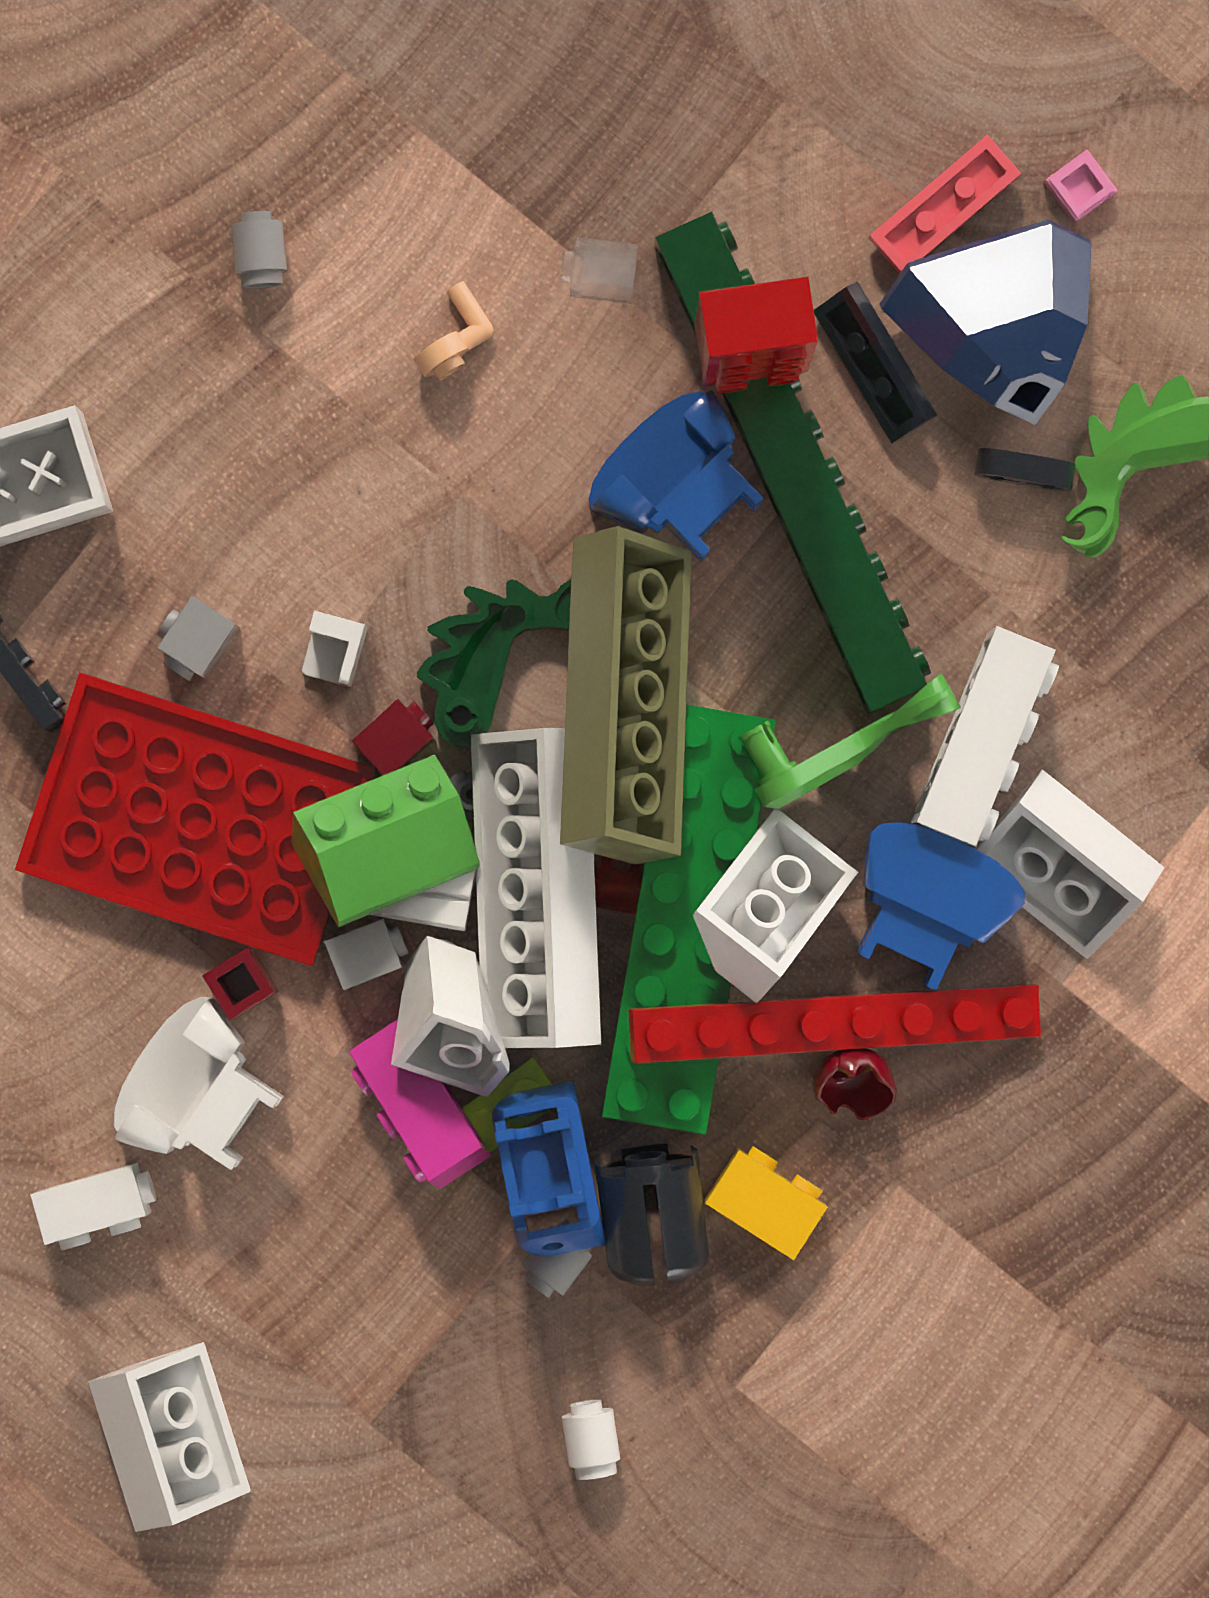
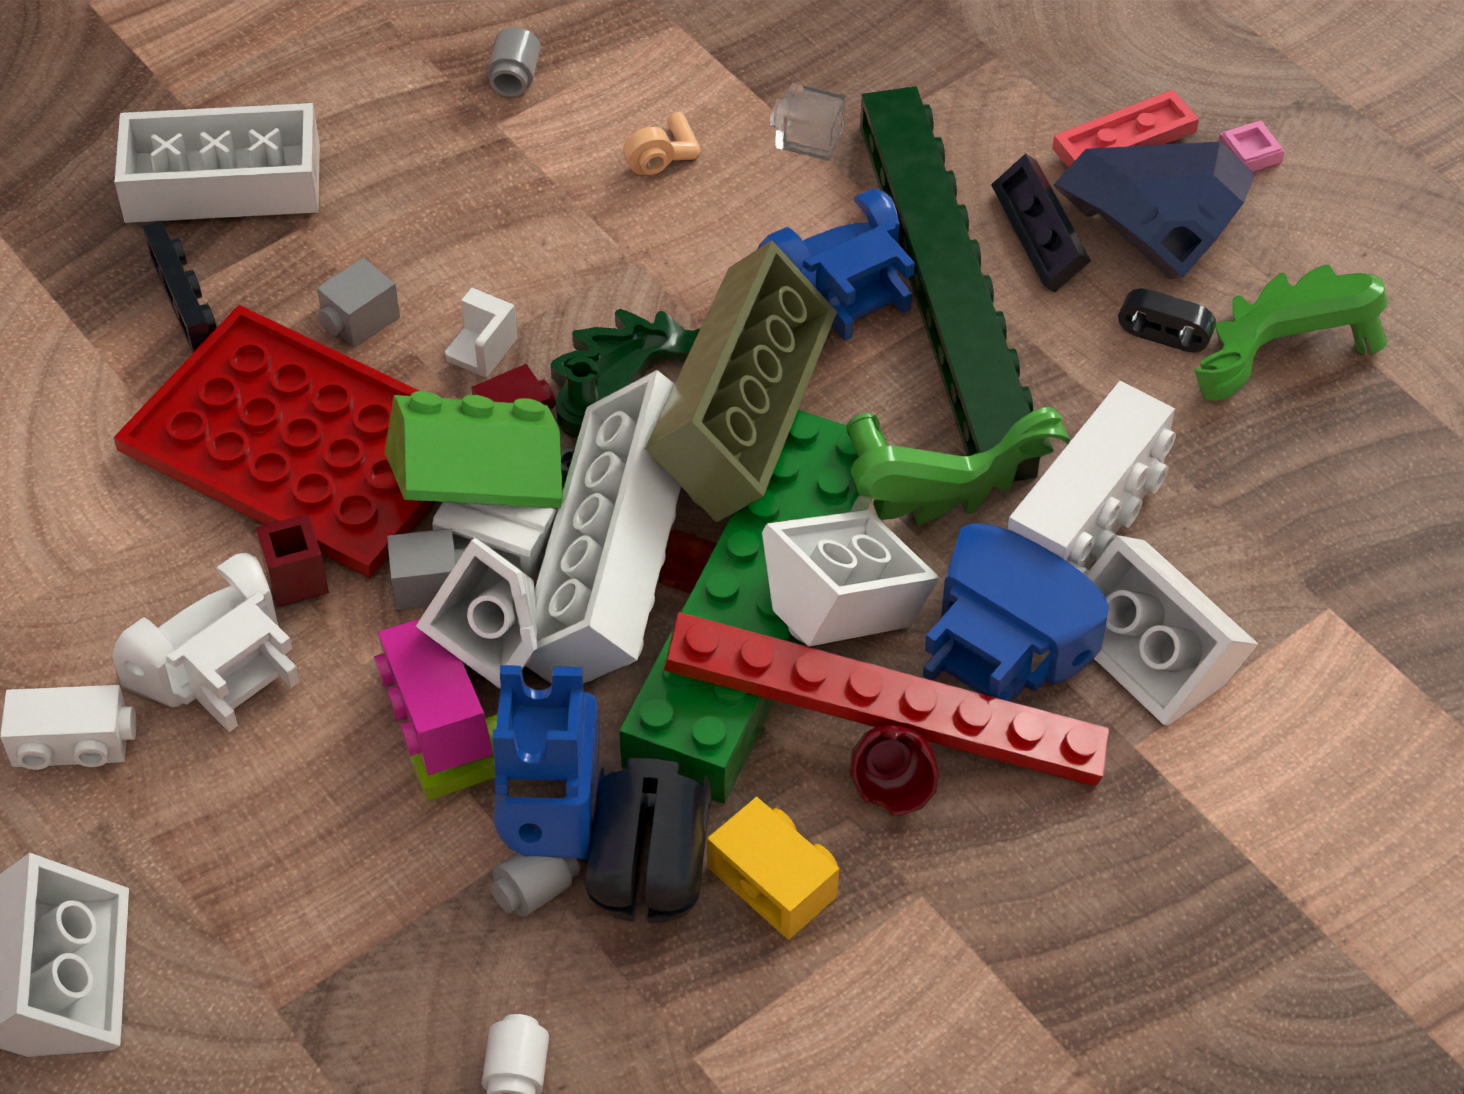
camera: 10 degrees right, 35 degrees down
red brick [695,276,818,393] -> none

